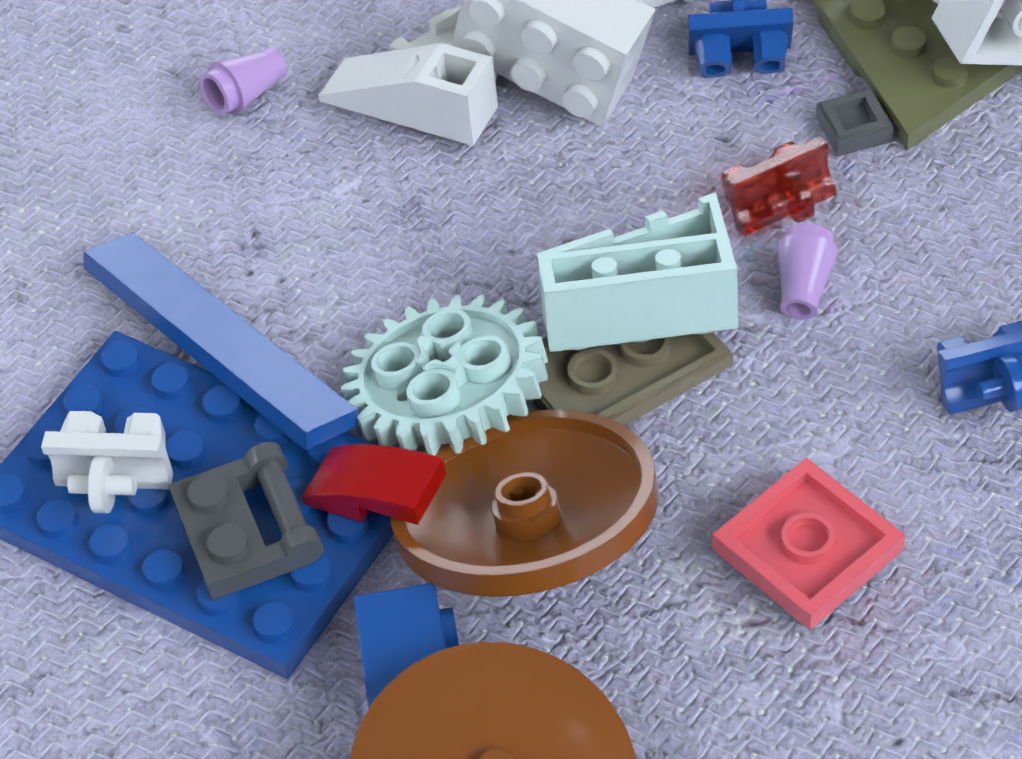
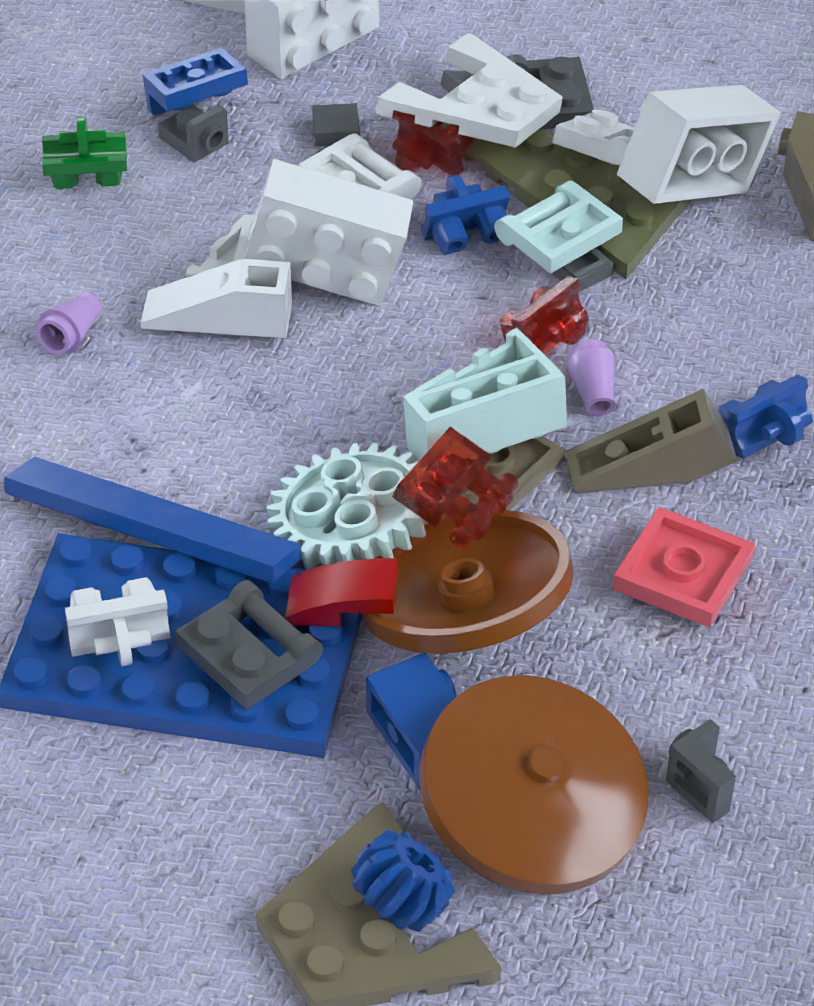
camera: 25 degrees left, 5 degrees down
none -> clear red plate [392,427,518,549]
none -> light aqua plate [494,181,623,273]
none -> dark tan slope [565,389,737,493]

